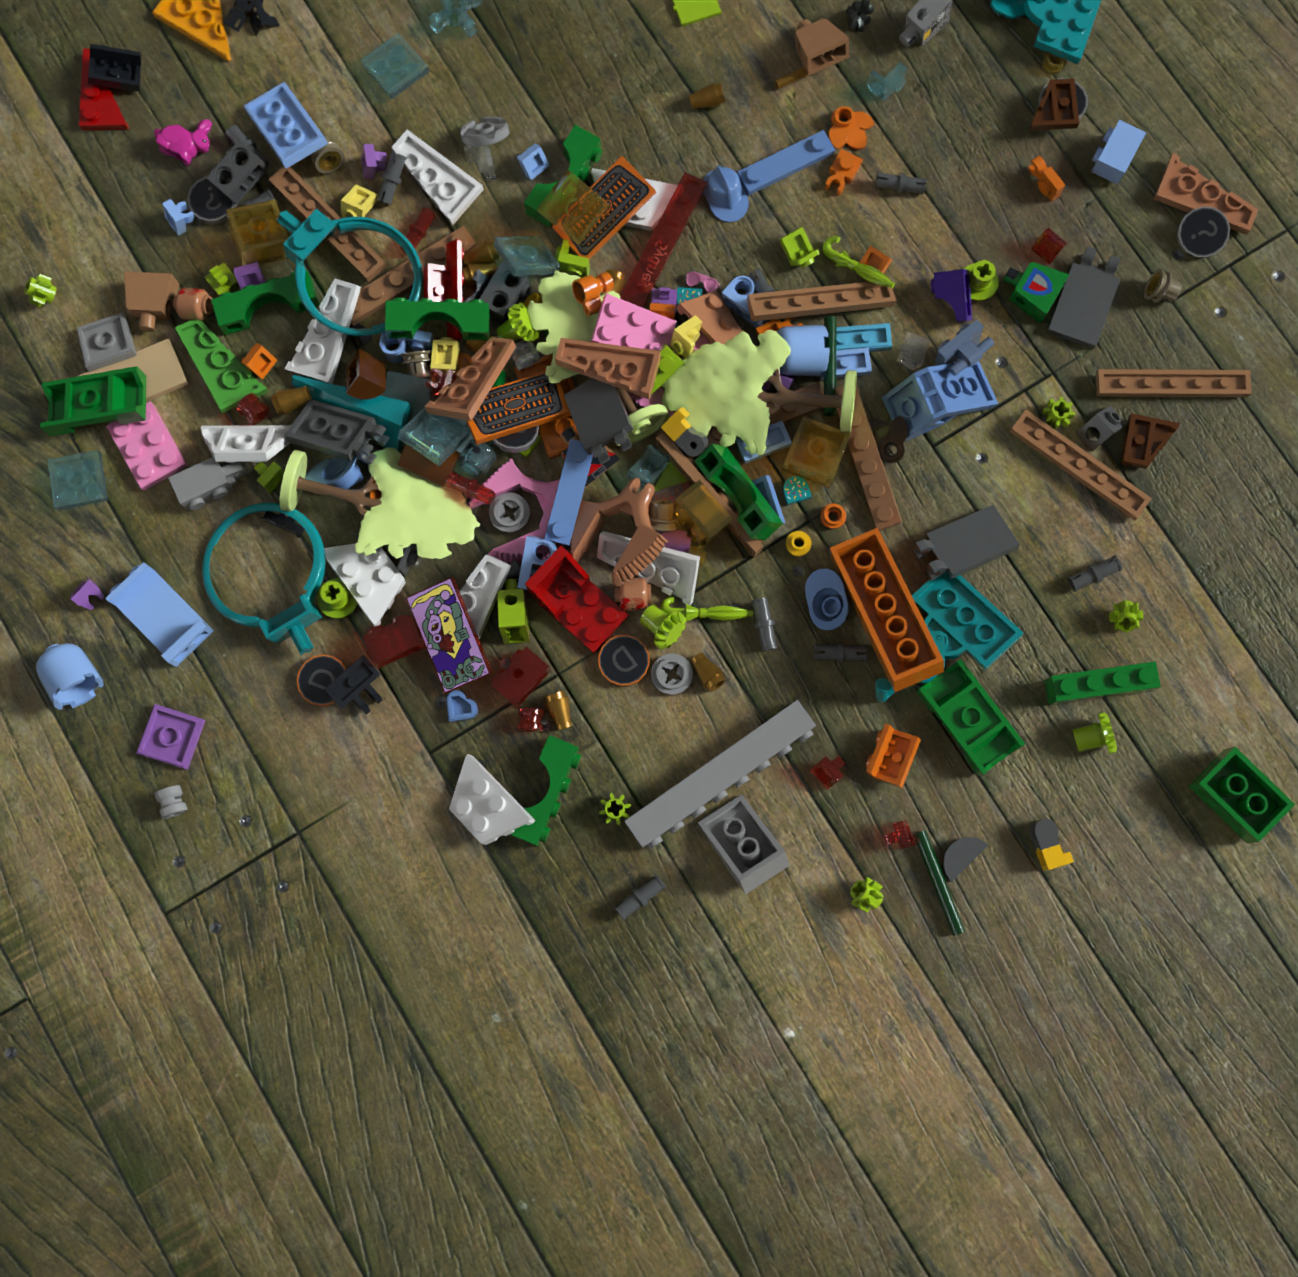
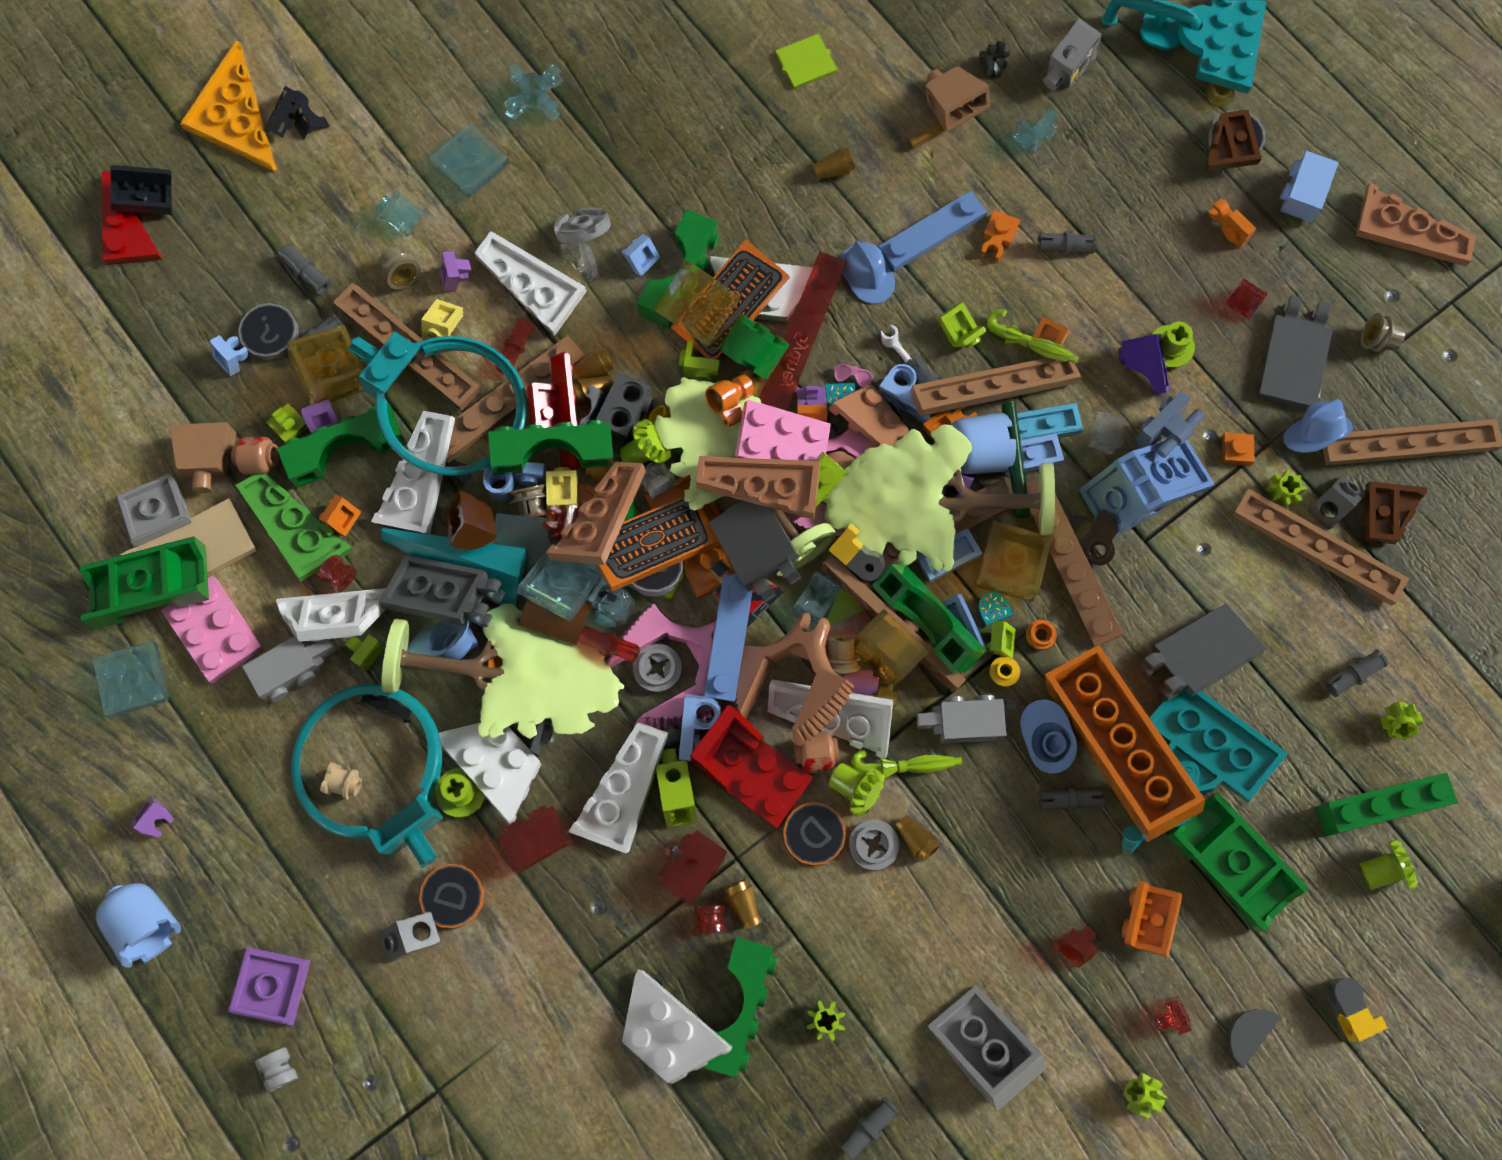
camera: 10 degrees left, 5 degrees down
lime gear [24,274,56,307] -> none
light blue panel [105,562,214,667] -> none
dark pink animal [154,119,212,166] -> none
dark grey brick [207,140,268,205] -> none
light blue tile [243,82,328,169] -> none
pearl gold cone [271,386,312,415] -> none
black hinge [323,655,383,715] -> none
dark grey pin [376,152,407,205] -> none
tile [406,577,493,694] -> none
medium blue tile [446,690,478,722] -> none
clear light blue plate [493,236,560,276] -> none
light grey brick [624,700,816,849] -> none
light yellow bracket [669,315,702,359] -> none
dark grey pin [752,598,778,652] -> none
orange plate [829,106,875,150] -> none
dark green piece [913,830,965,936] -> none
green torso [1003,262,1069,323] -> none
black tile [1177,207,1230,258] -> none
none -> tan brick [320,762,362,800]
none -> clear light blue bracket [375,191,424,237]
none -> bracket [380,912,440,962]
none -> green brick [720,313,790,380]
none -> white hand [881,325,912,363]
none -> light grey hinge [916,695,1007,744]
none -> lime tile [982,621,1016,658]
none -> orange plate [1221,432,1254,466]
none -> medium blue piece [1283,399,1353,453]

